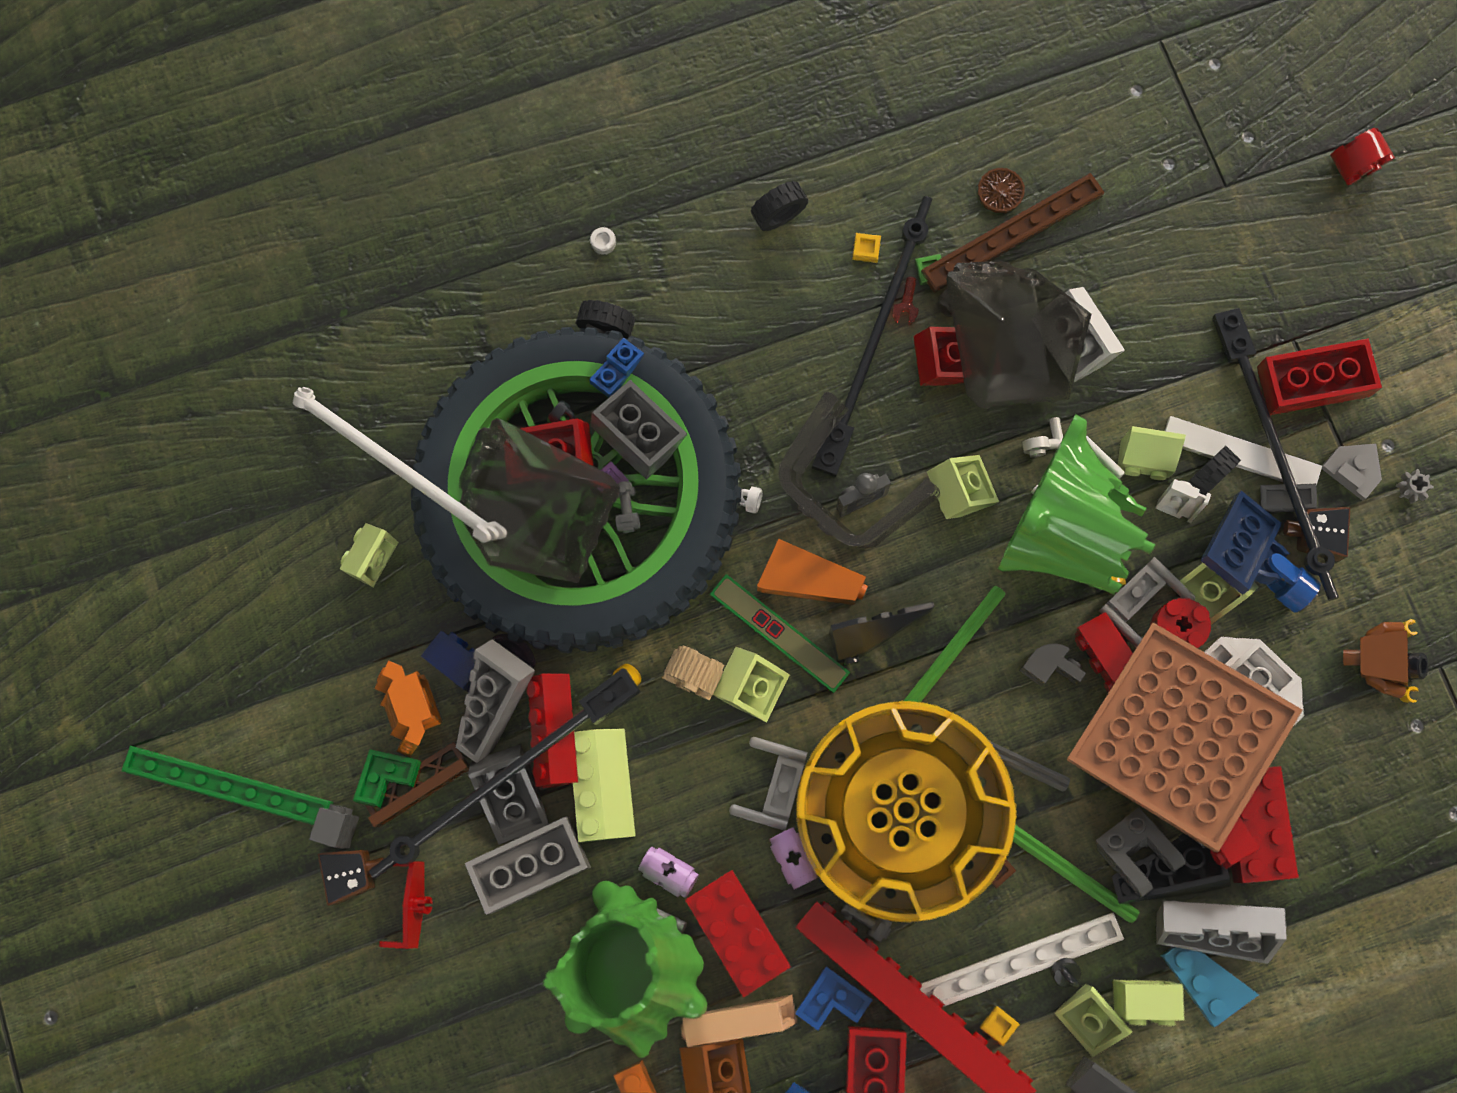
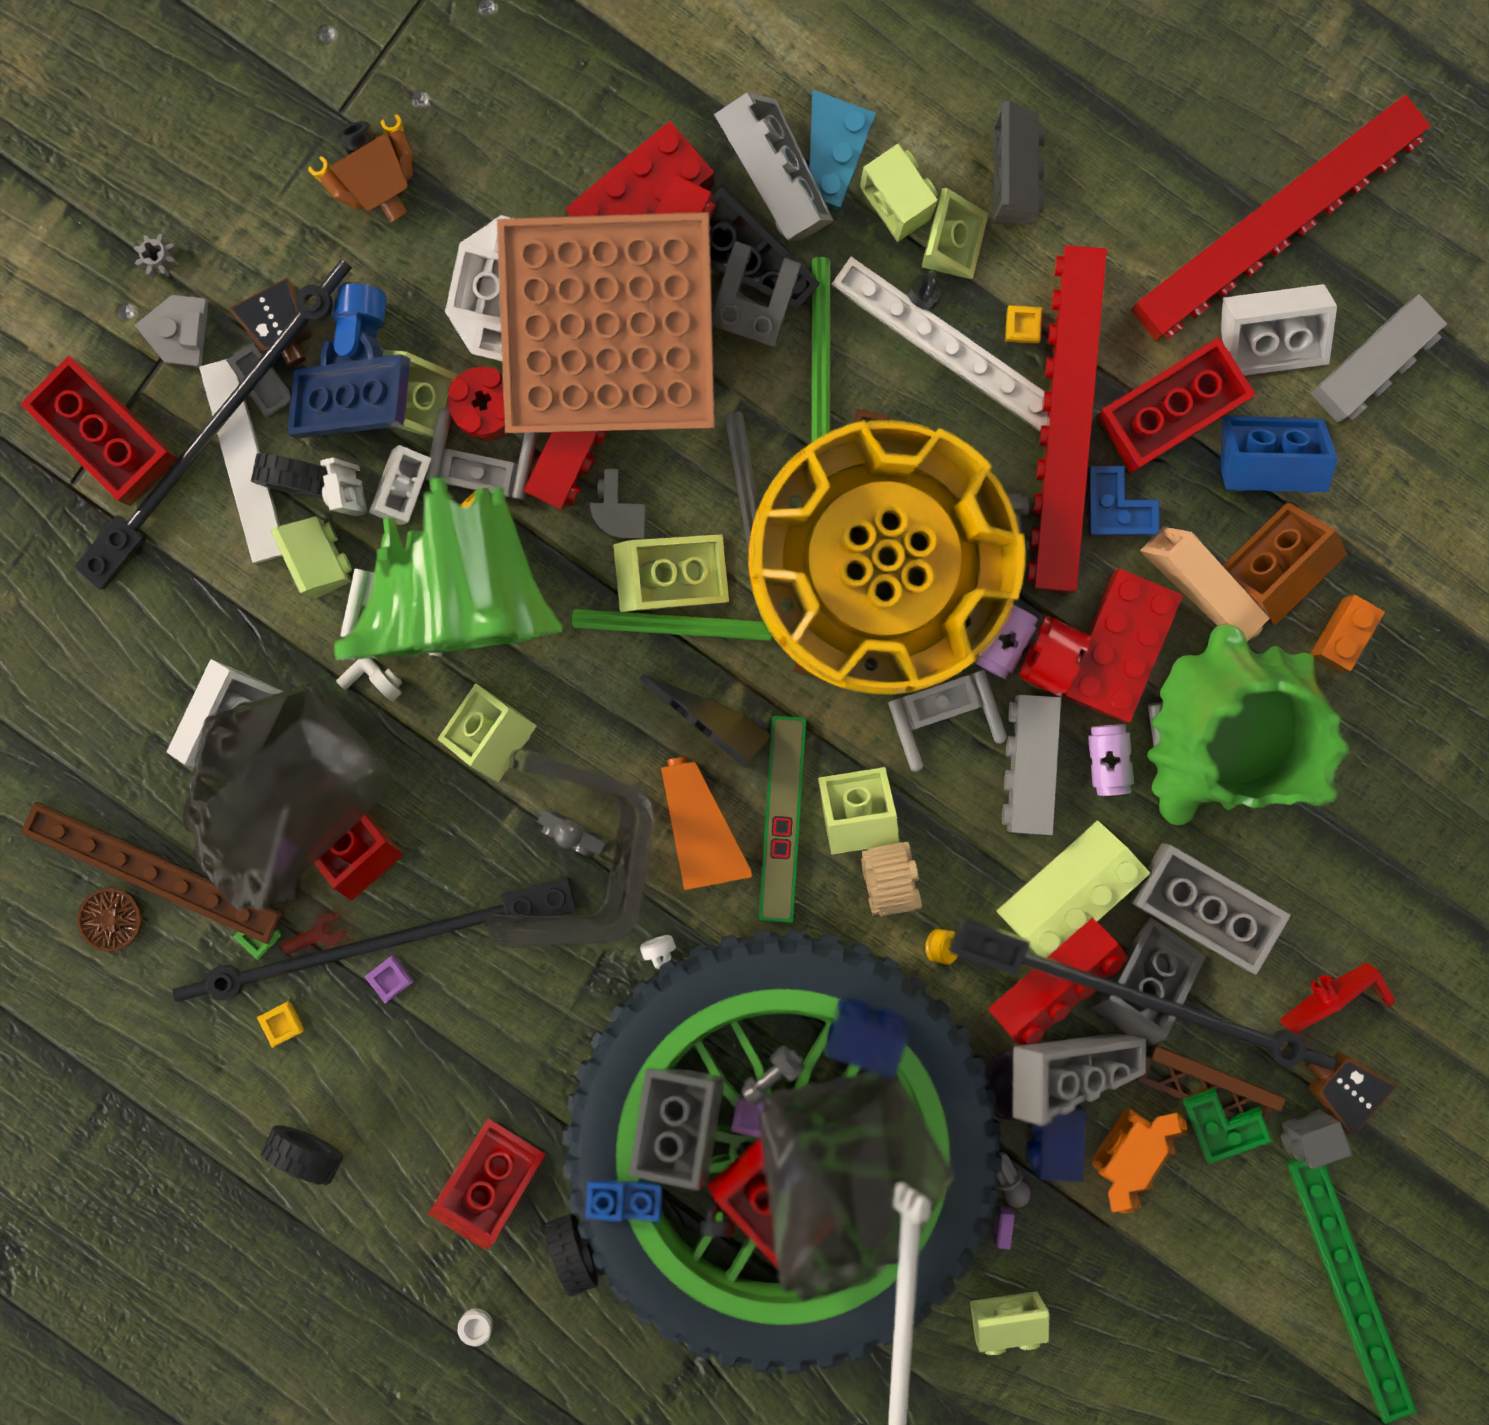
camera: 135 degrees left, 10 degrees up
none -> medium lavender tile [364,955,414,1003]
none -> white brick [369,445,431,525]
none -> red slope [428,1118,546,1250]
none -> yellowish green slope [613,534,729,612]
none -> clear blue brick [825,998,908,1078]
none -> medium lavender tile [993,1206,1015,1250]
none -> light grey axle [997,1152,1031,1208]
none -> light grey brick [1002,695,1061,835]
none -> red brick [1018,616,1091,697]

